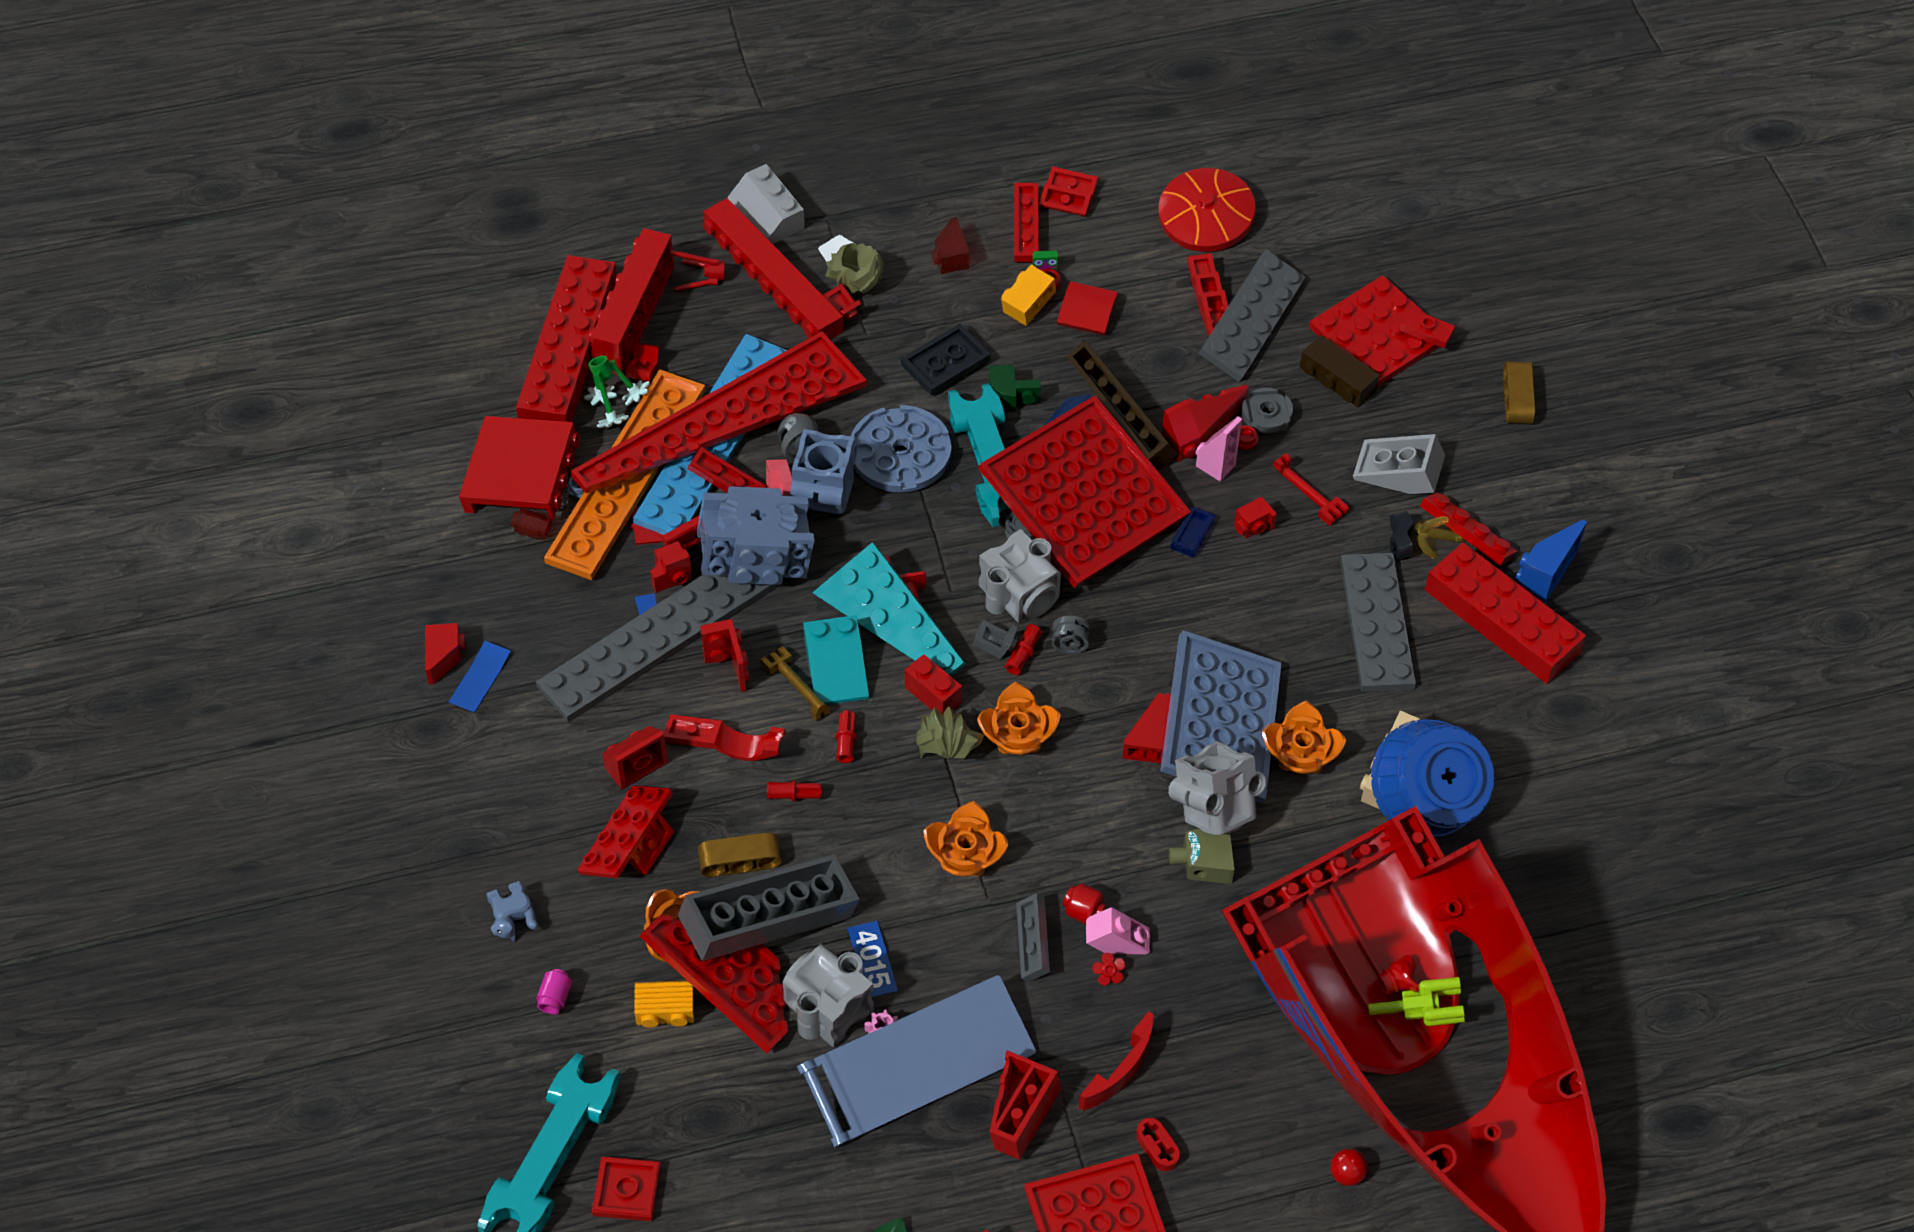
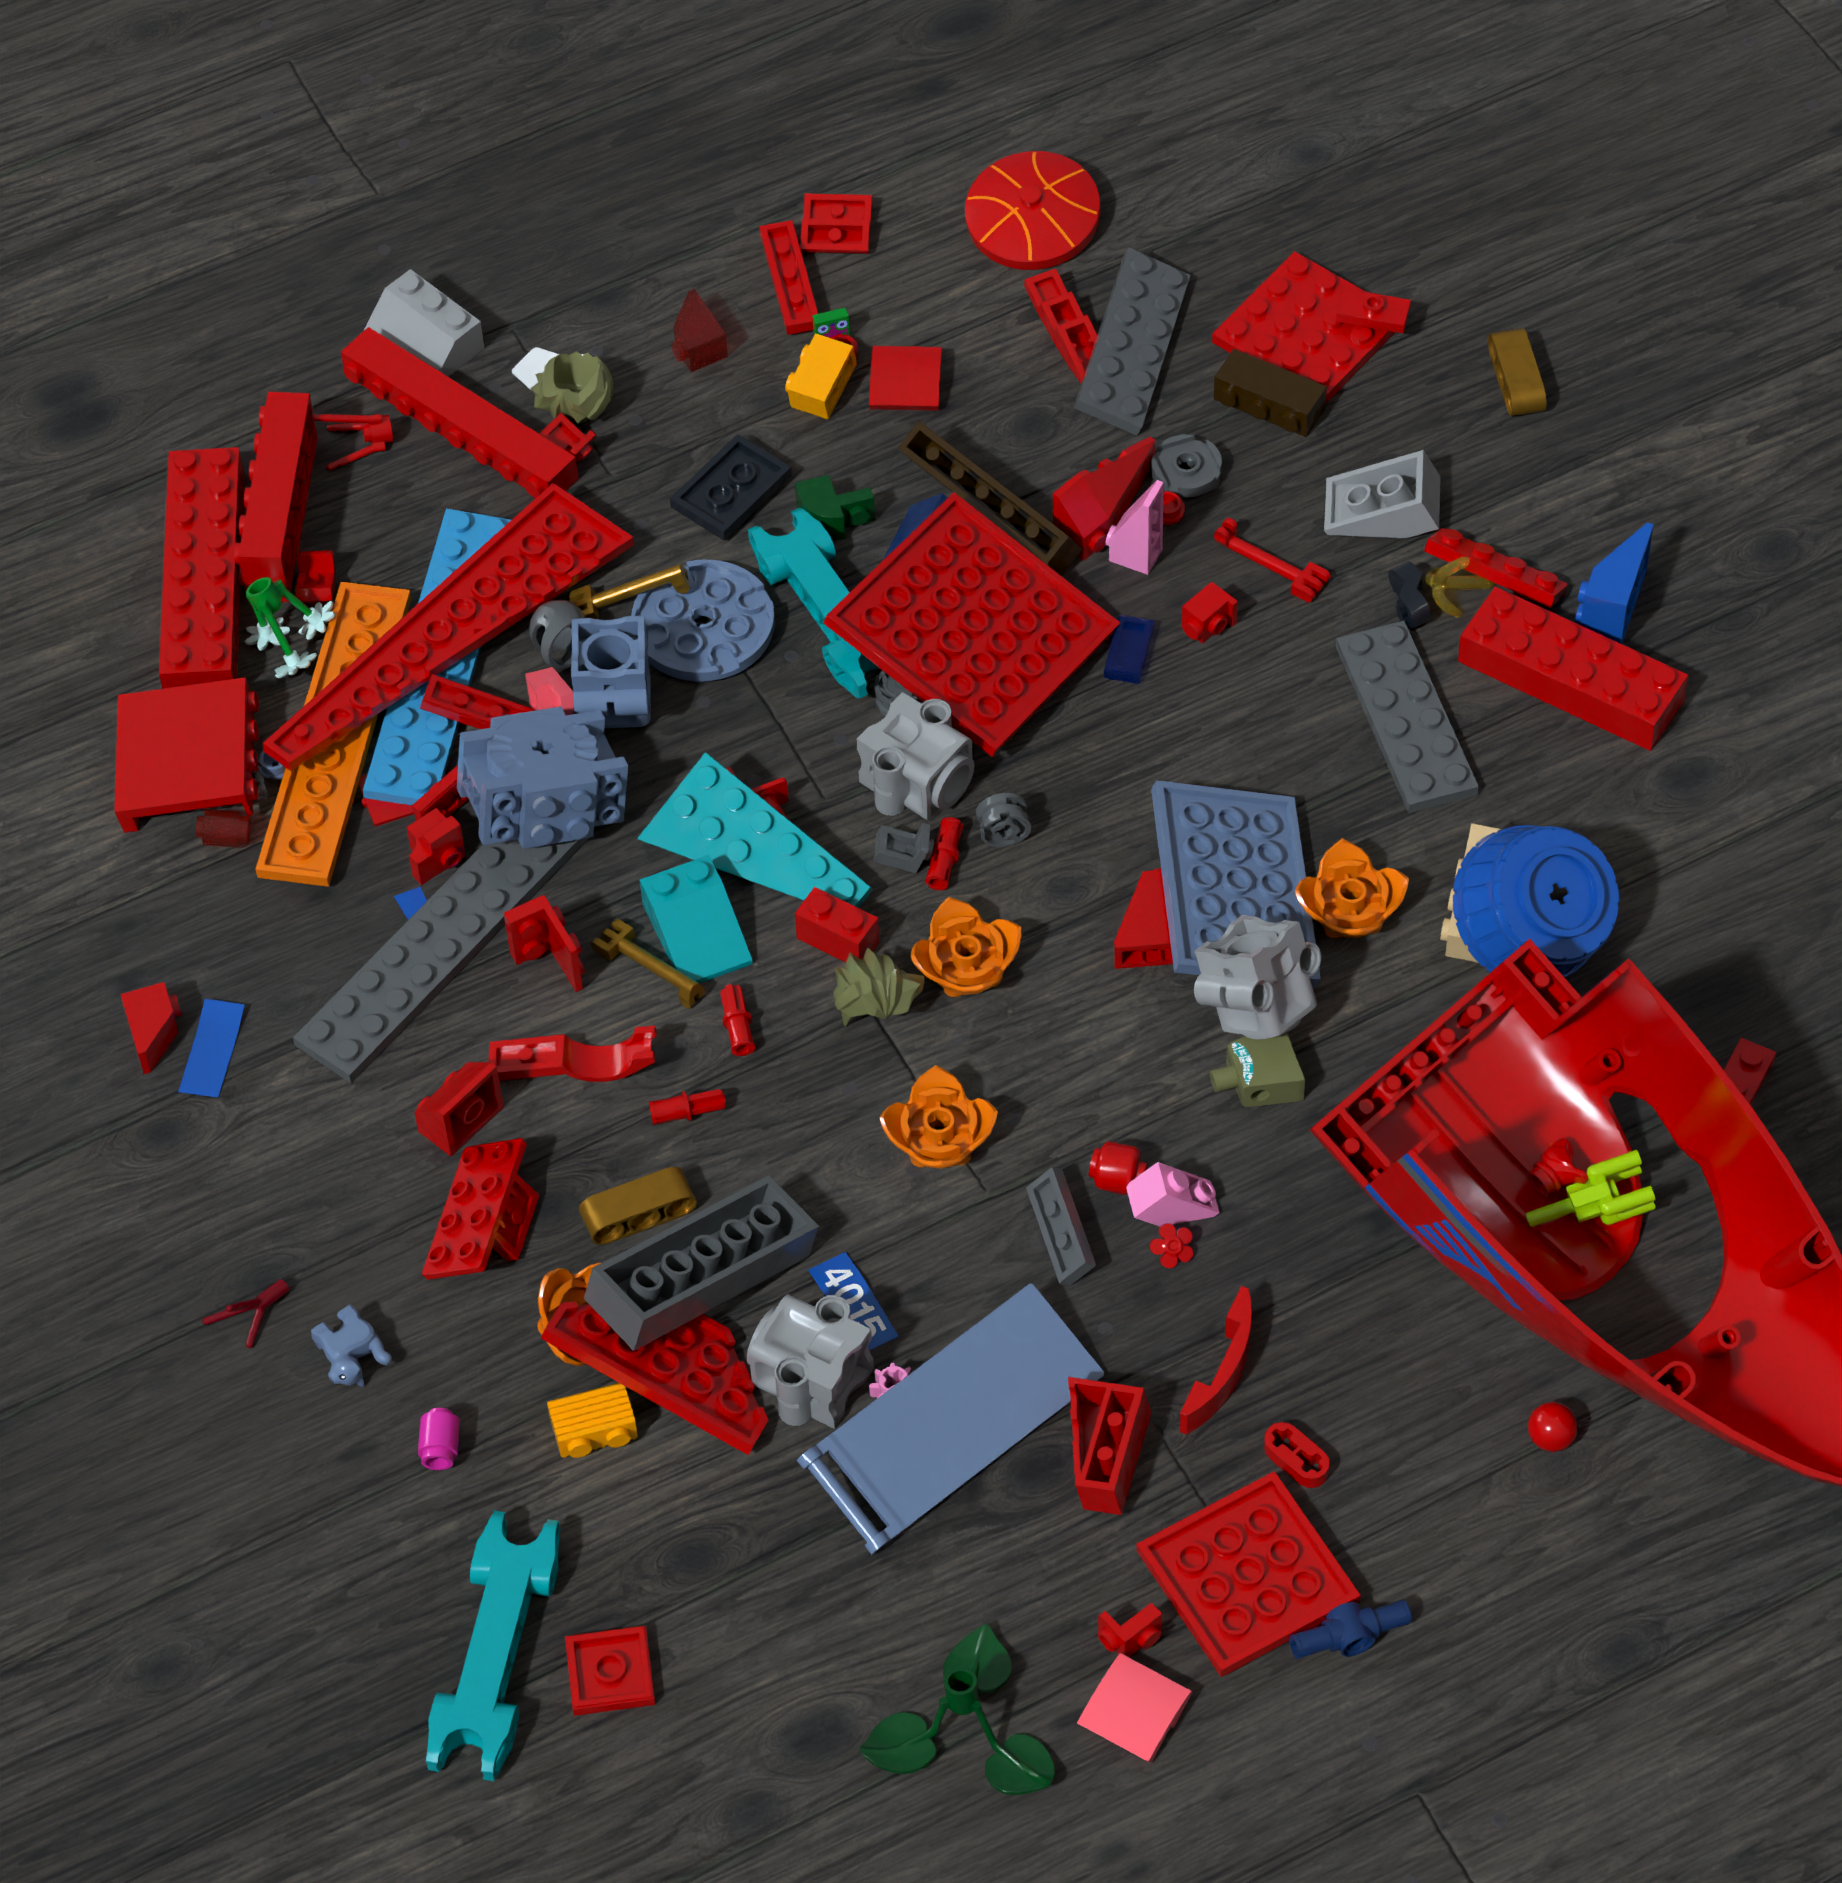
camera: 10 degrees left, 0 degrees up
none -> dark red plant [202,1279,289,1349]
none -> pearl gold hinge [569,564,690,620]
none -> red plate [1724,1038,1776,1105]

